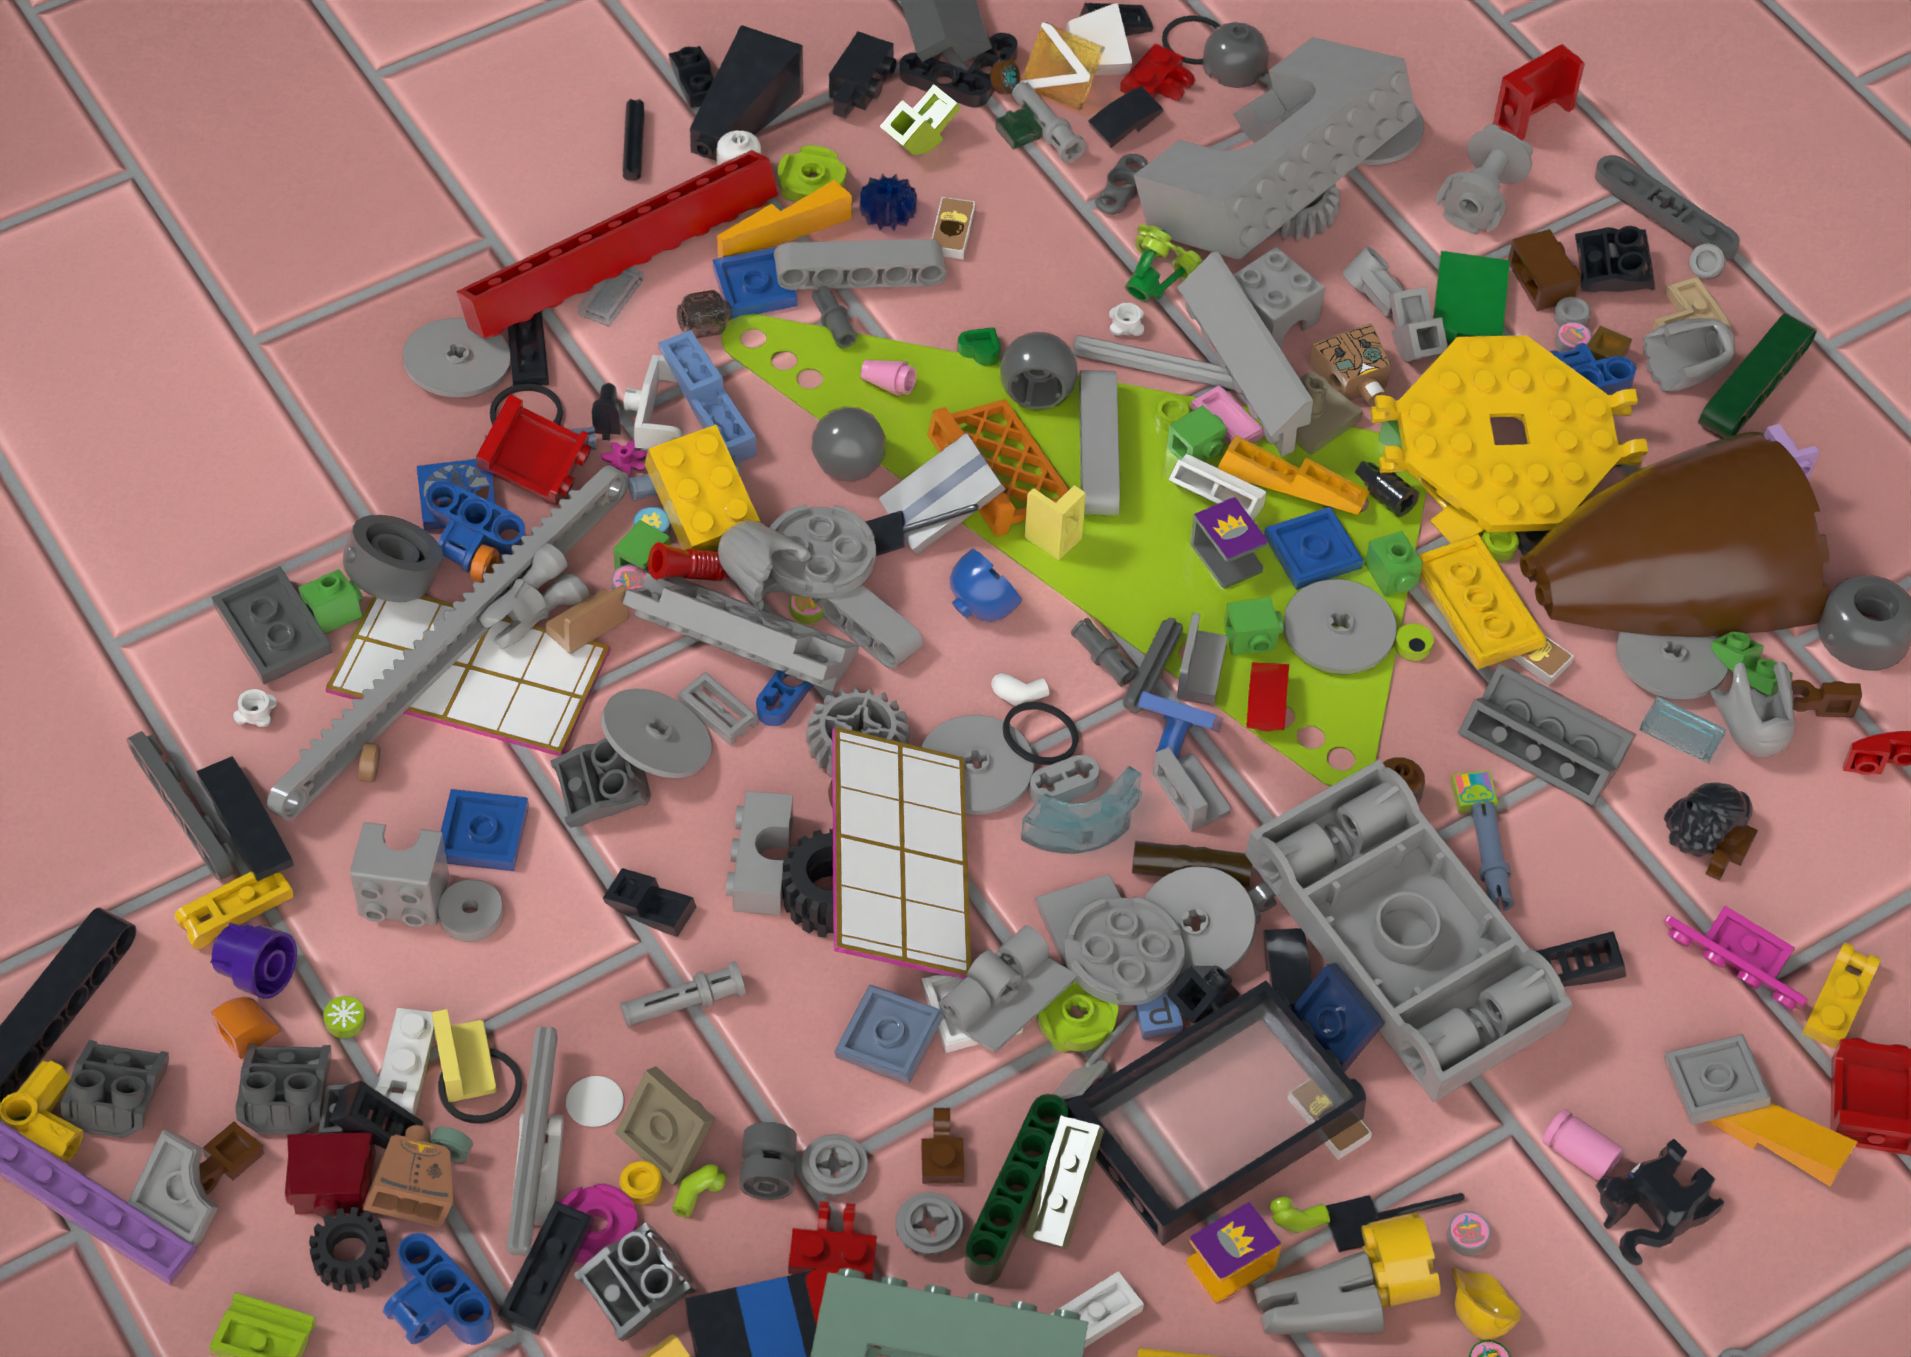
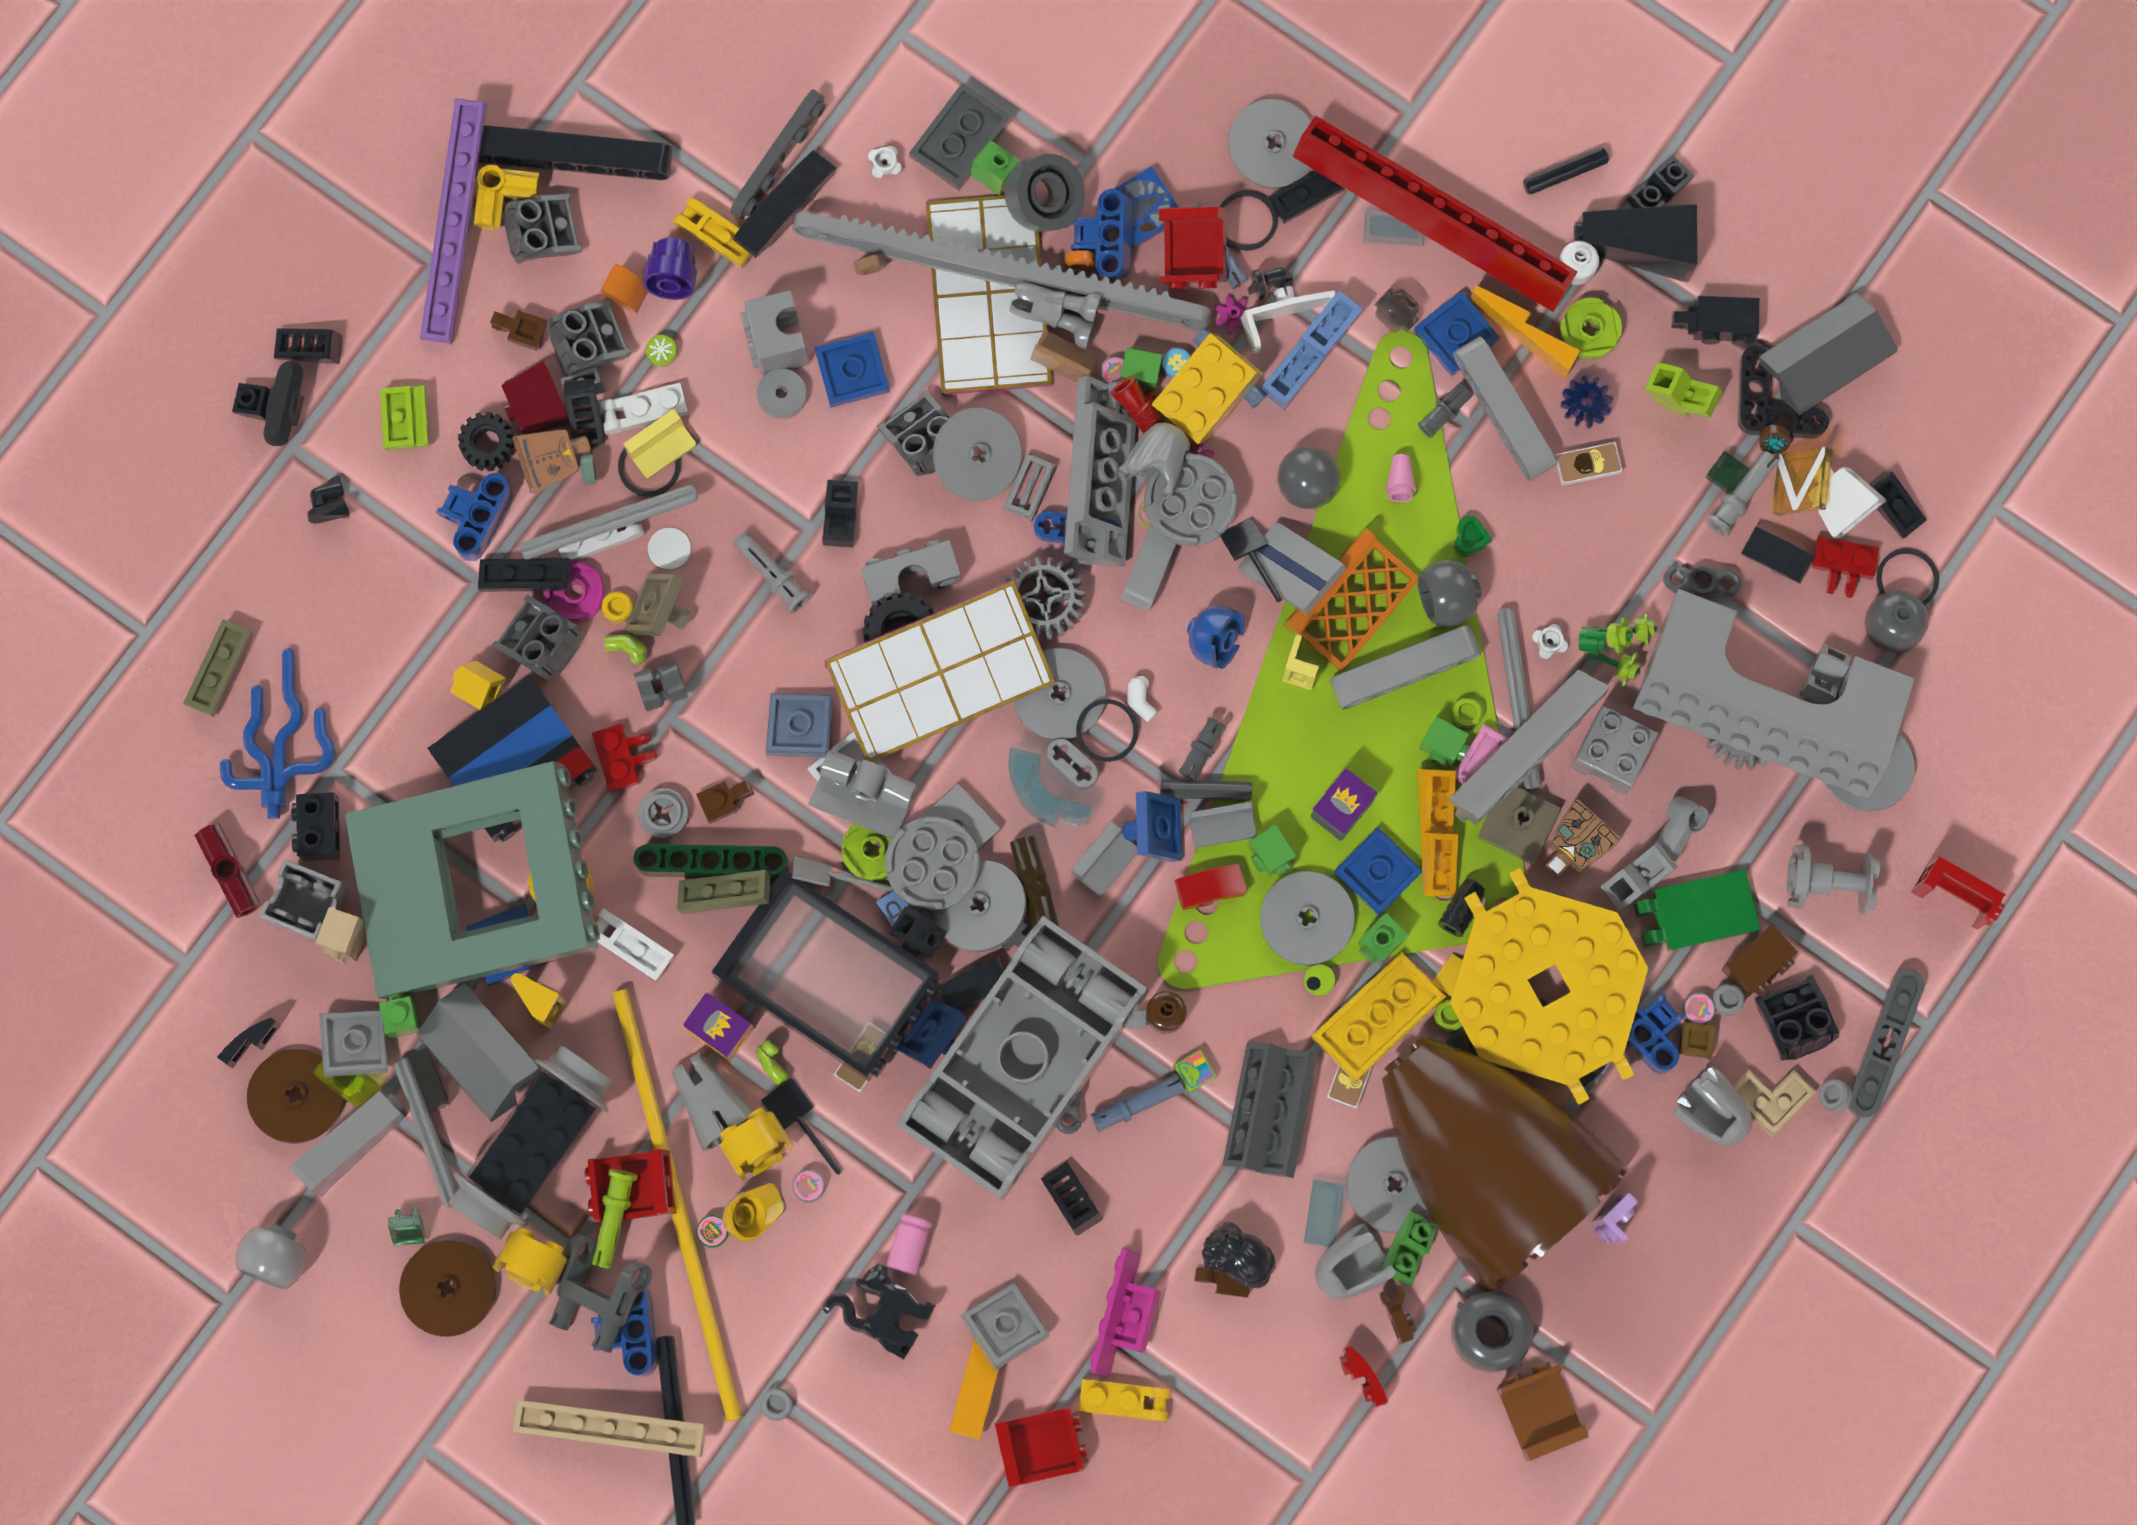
camera: 70 degrees right, 25 degrees up
light grey tile [127,1129,219,1246] -> none
light grey gear [801,1134,868,1199] -> none
white piece [1169,454,1266,520] -> none
dark green beam [1698,312,1817,438] -> none

